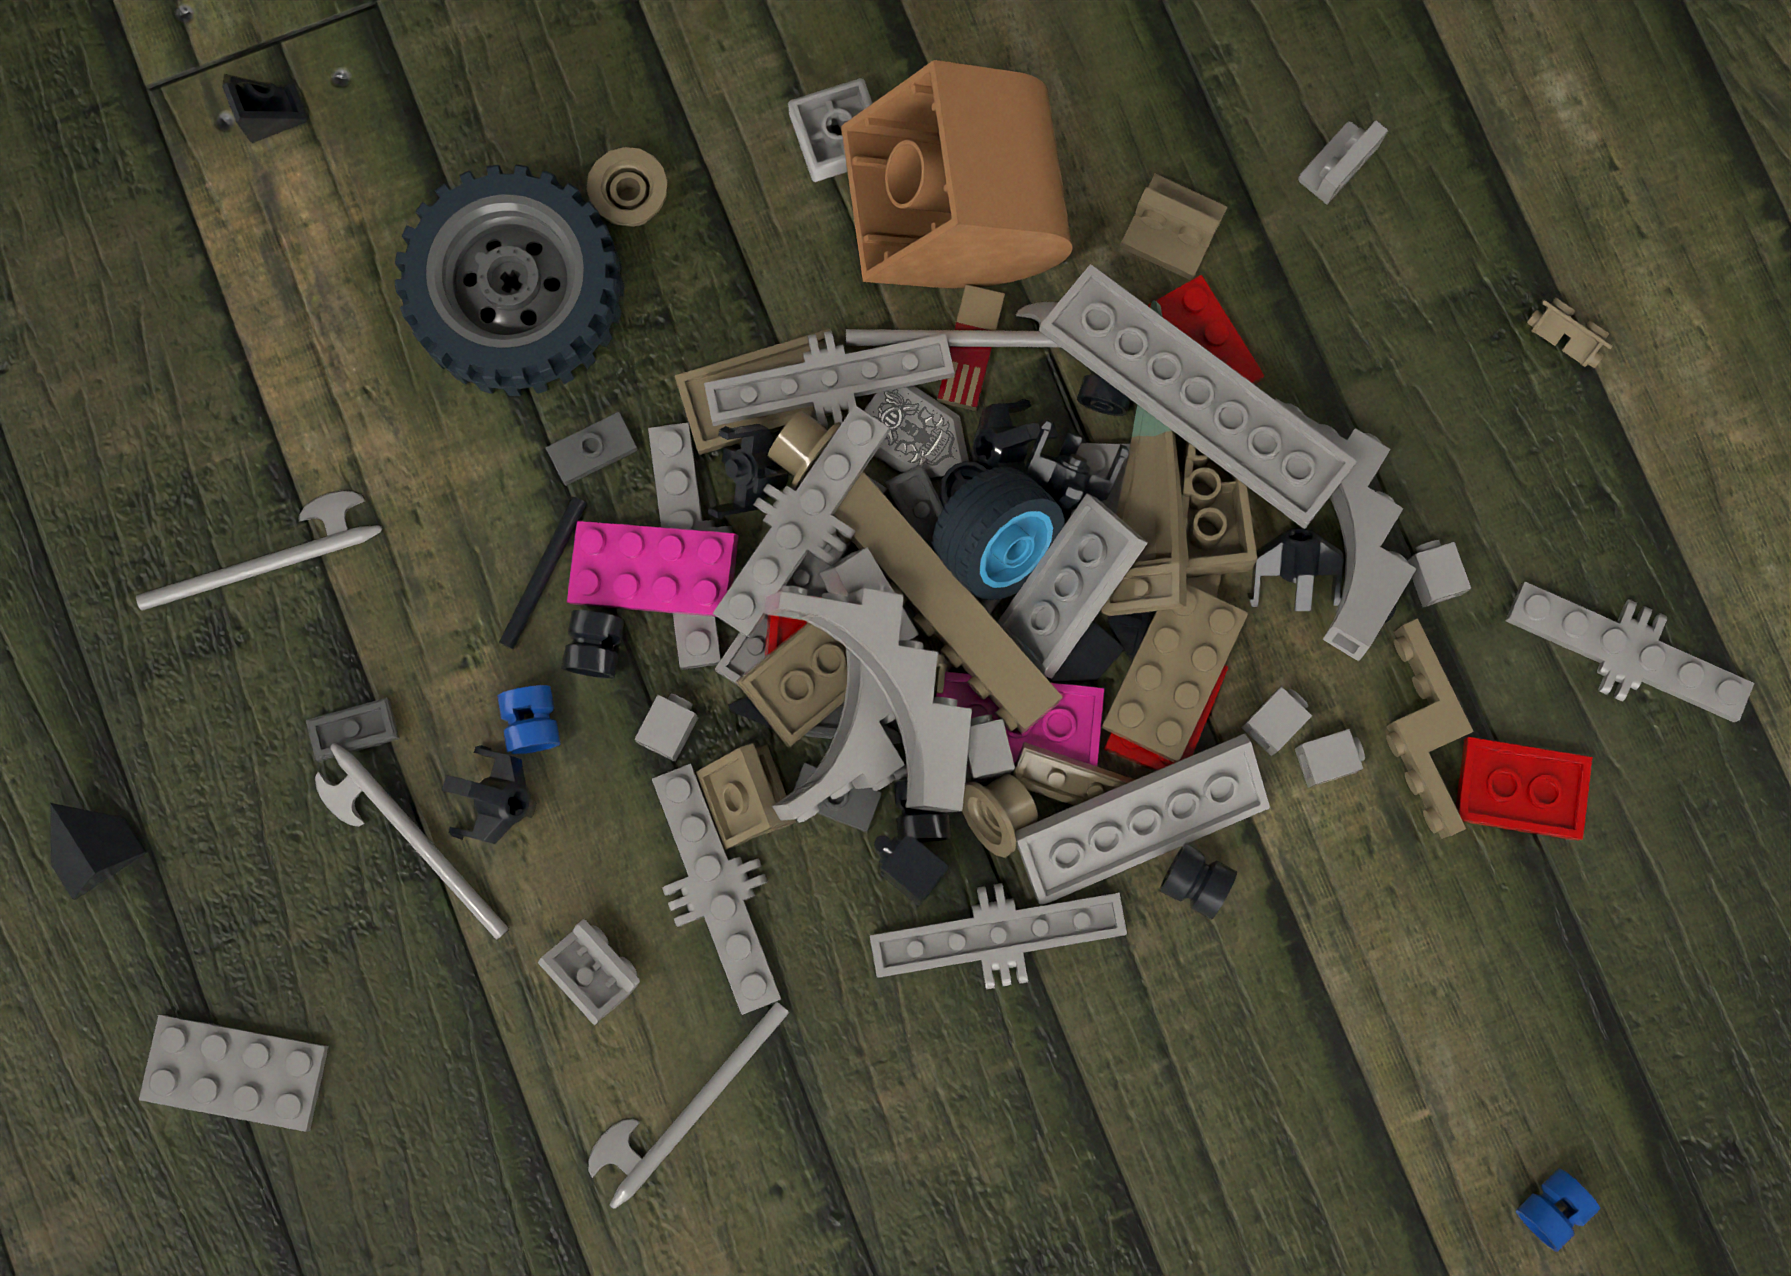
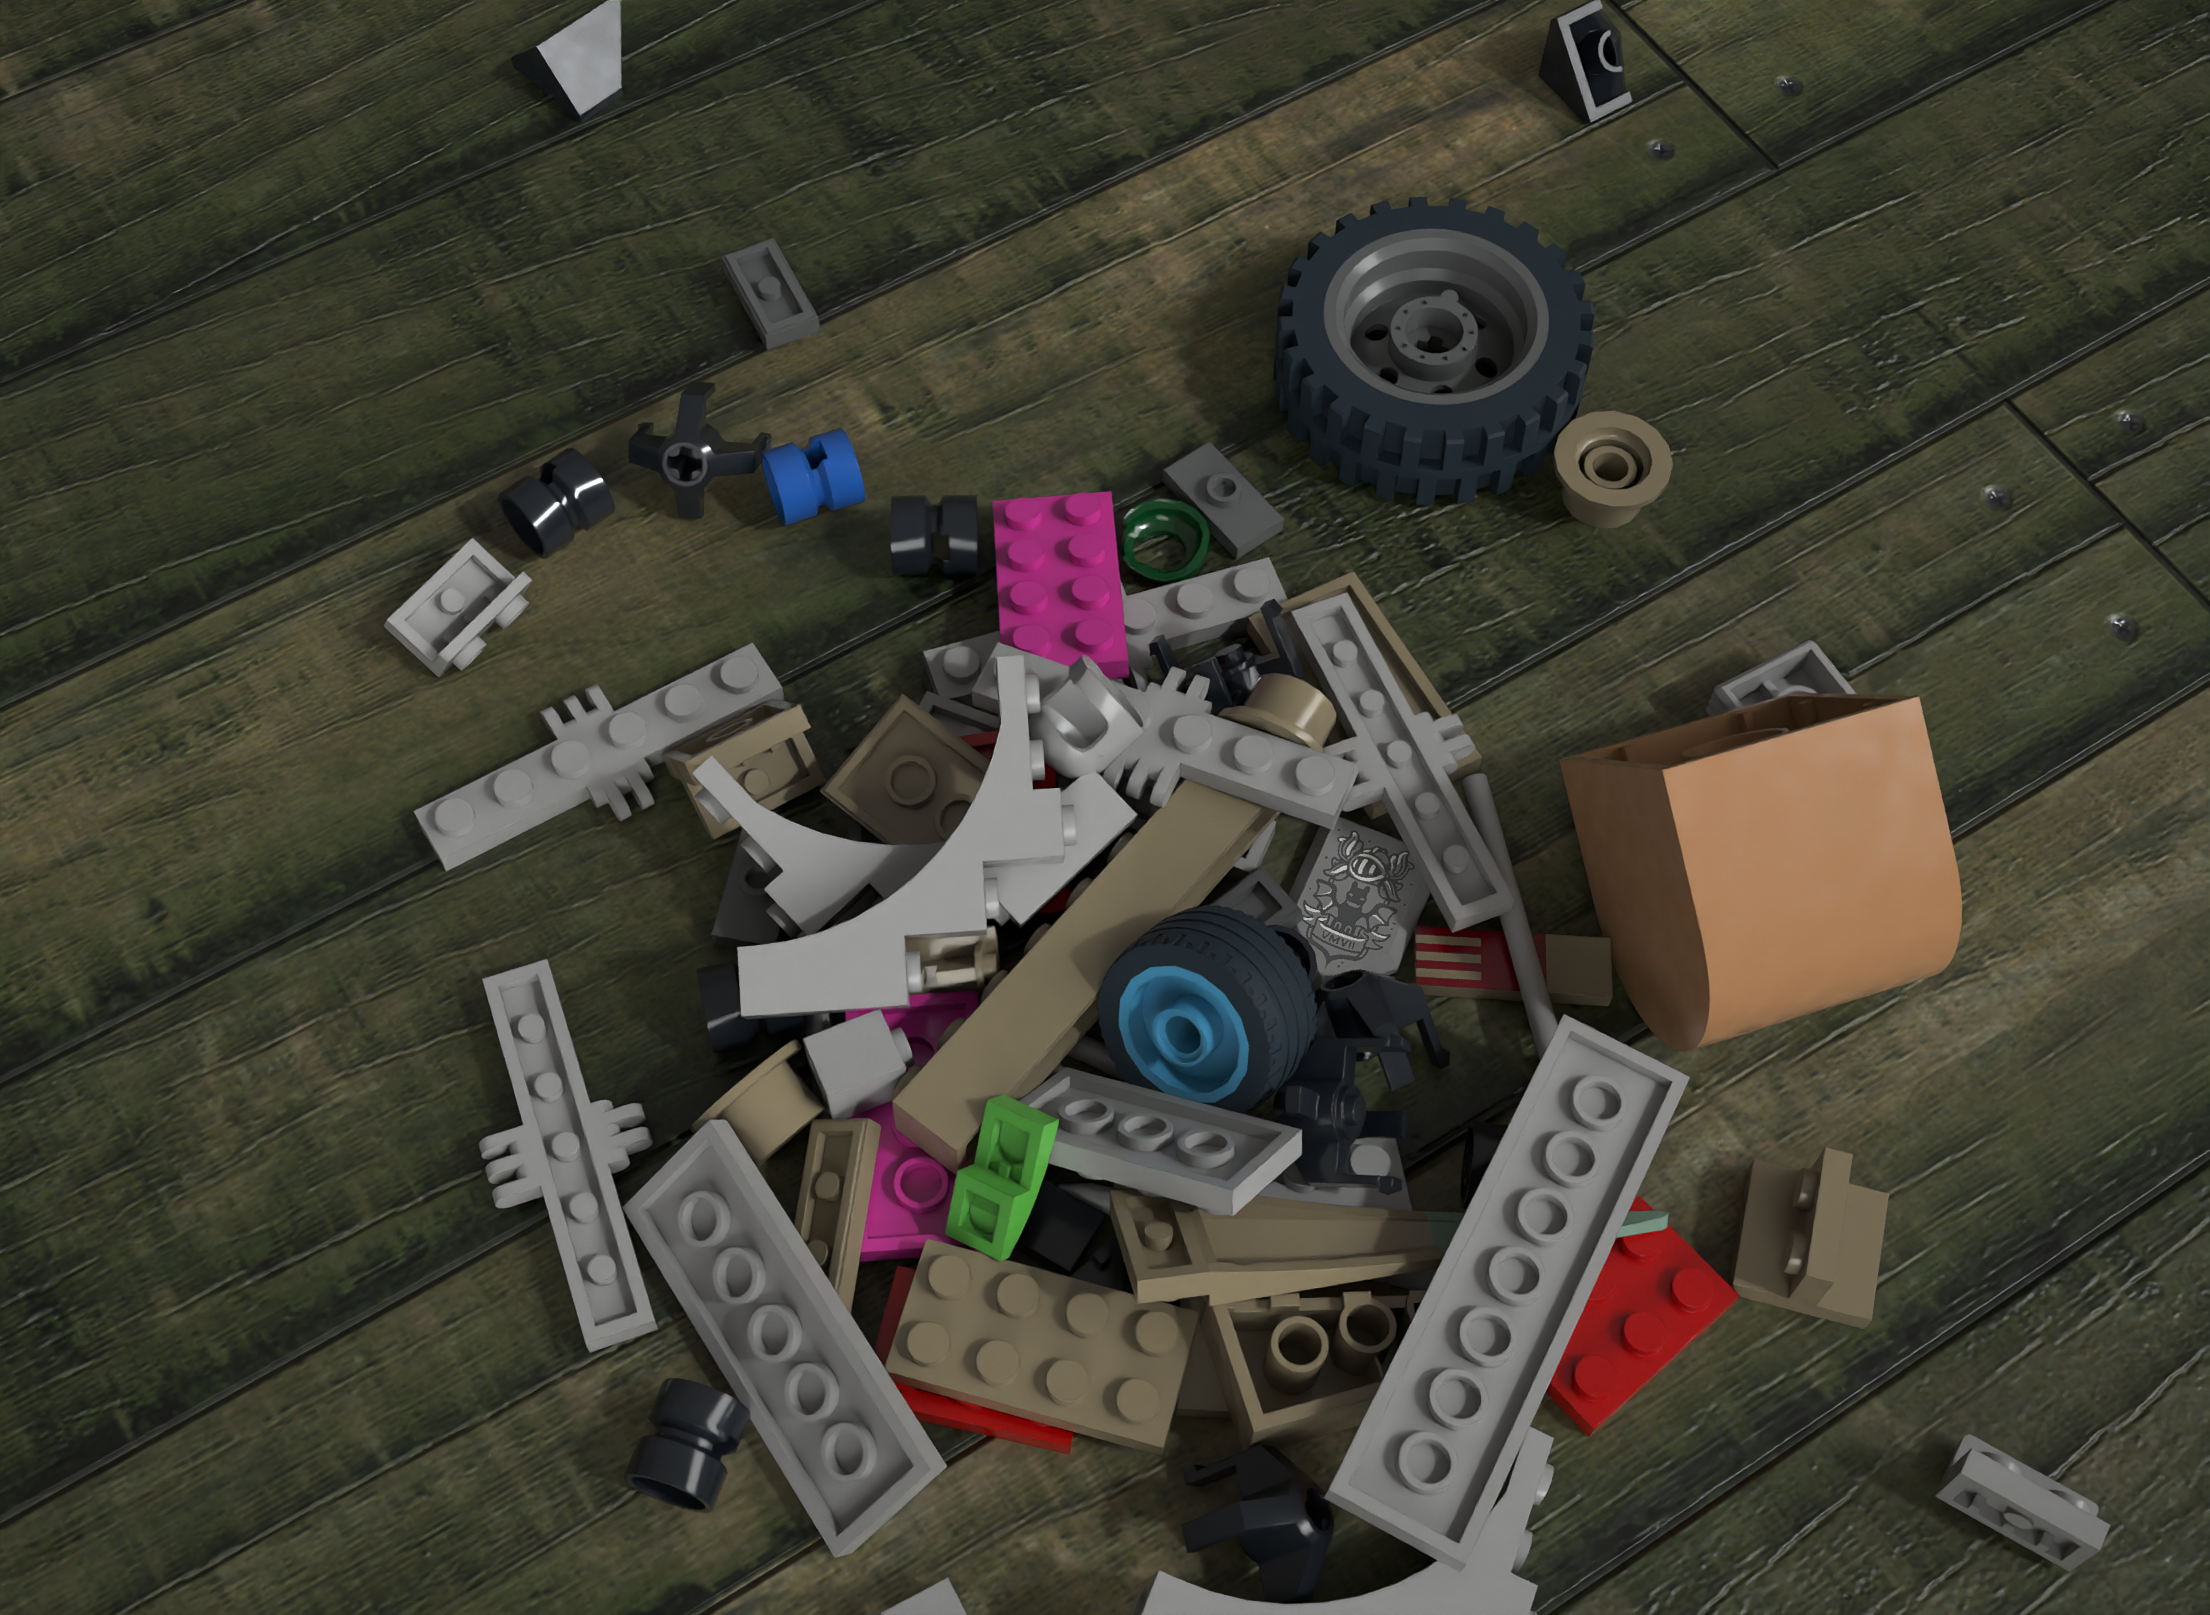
camera: 80 degrees right, 20 degrees down
light grey piece [136,491,382,611] -> none
light grey plate [139,1015,329,1132] -> none
light grey piece [315,743,509,940] -> none
black bar [499,496,587,650] -> none
light grey piece [588,1002,790,1209] -> none
light grey brick [635,693,698,762] -> none
black piece [874,836,949,906] -> none
light grey brick [1241,687,1312,756] -> none
none -> black wheel [498,448,615,559]
none -> bright green slope [945,1094,1059,1262]
none -> light grey helmet [1028,655,1147,780]
none -> dark green piece [1121,498,1211,585]

